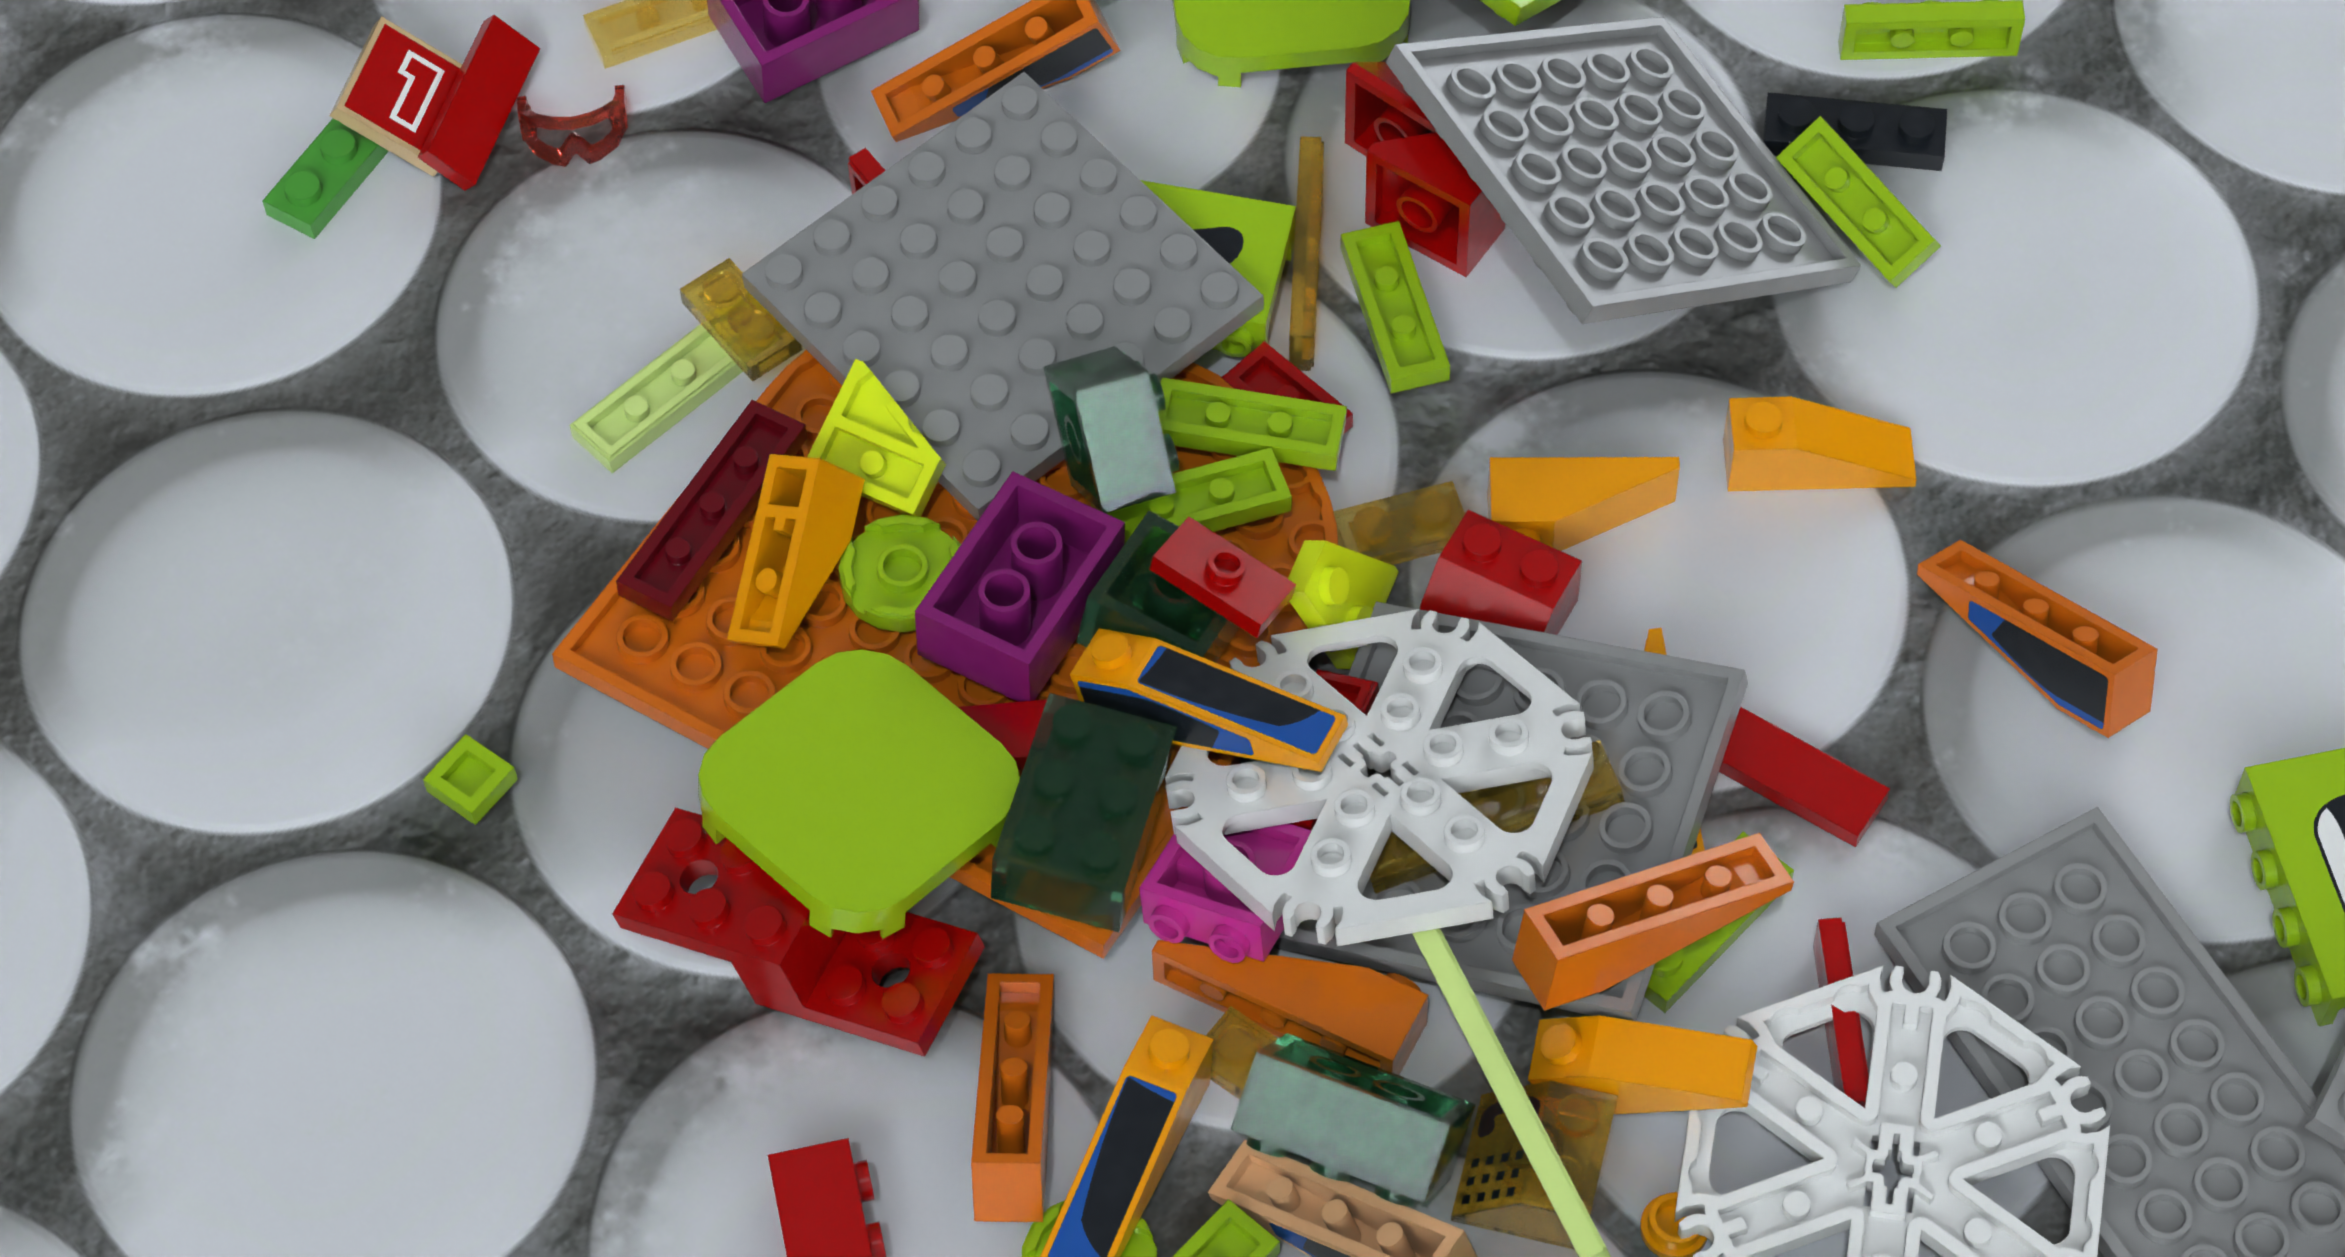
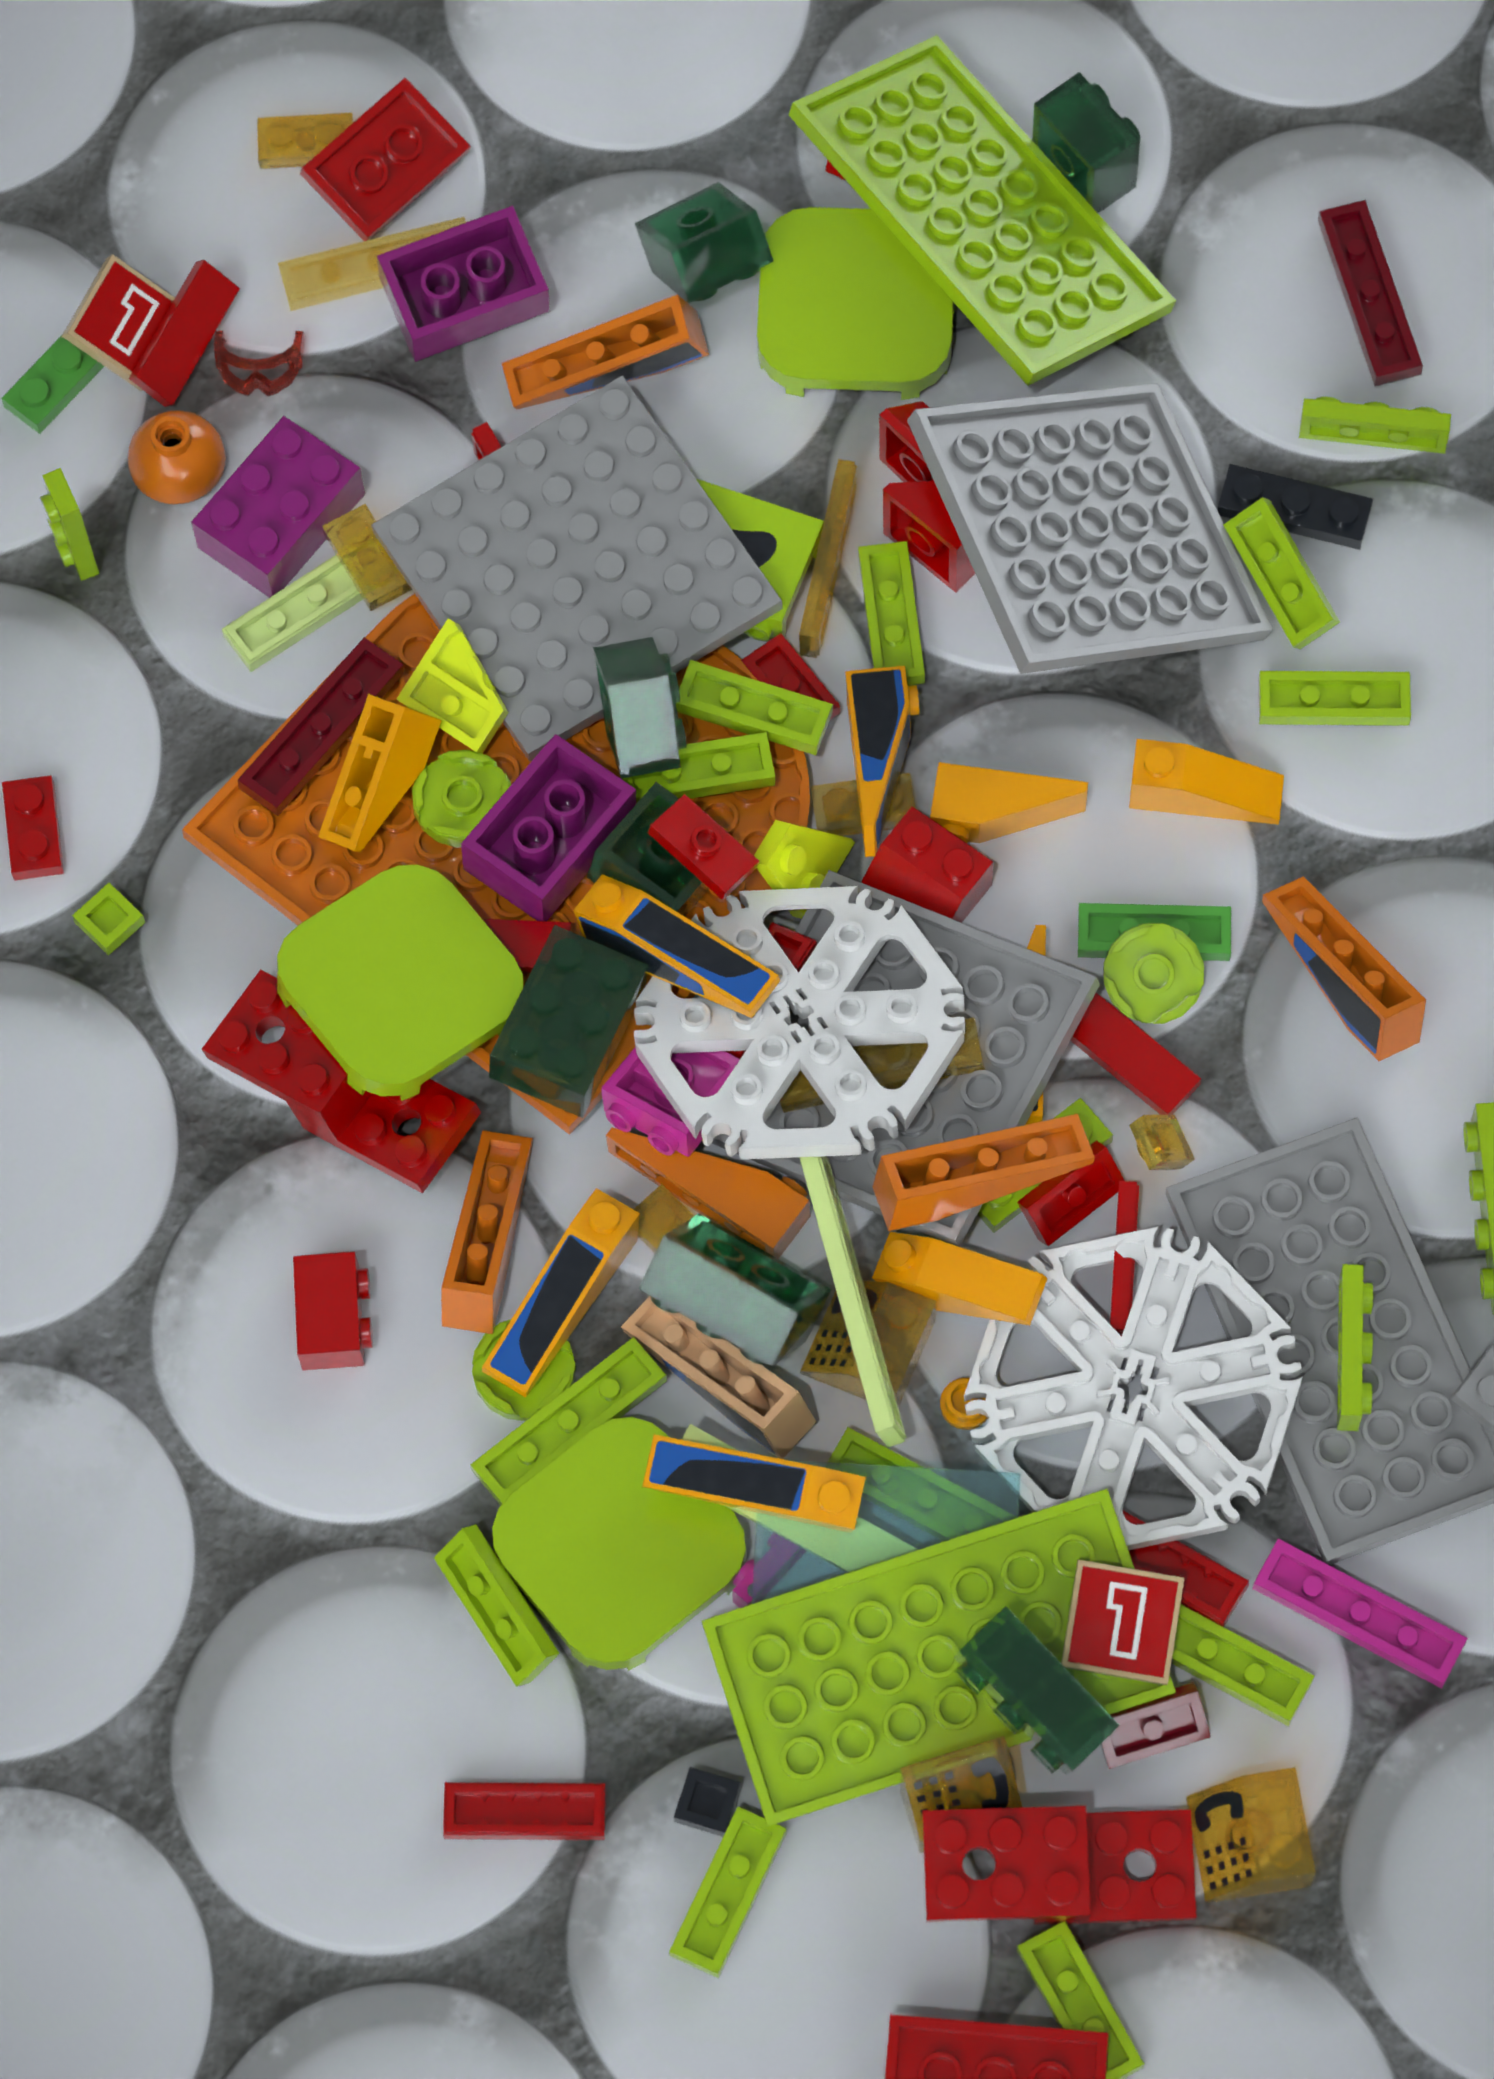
camera: 10 degrees right, 10 degrees up
none -> red plate [2,775,64,881]
none -> lime plate [40,468,99,581]
none -> orange piece [128,410,226,504]
none -> magenta brick [191,415,365,598]
none -> slope [845,666,919,857]
none -> red plate [1017,1141,1125,1246]
none -> bright green plate [1078,903,1231,961]
none -> lime tile [1103,923,1204,1024]
none -> clear yellow plate [1129,1115,1195,1170]
none -> lime plate [1258,671,1411,726]
none -> lime plate [1337,1264,1373,1431]

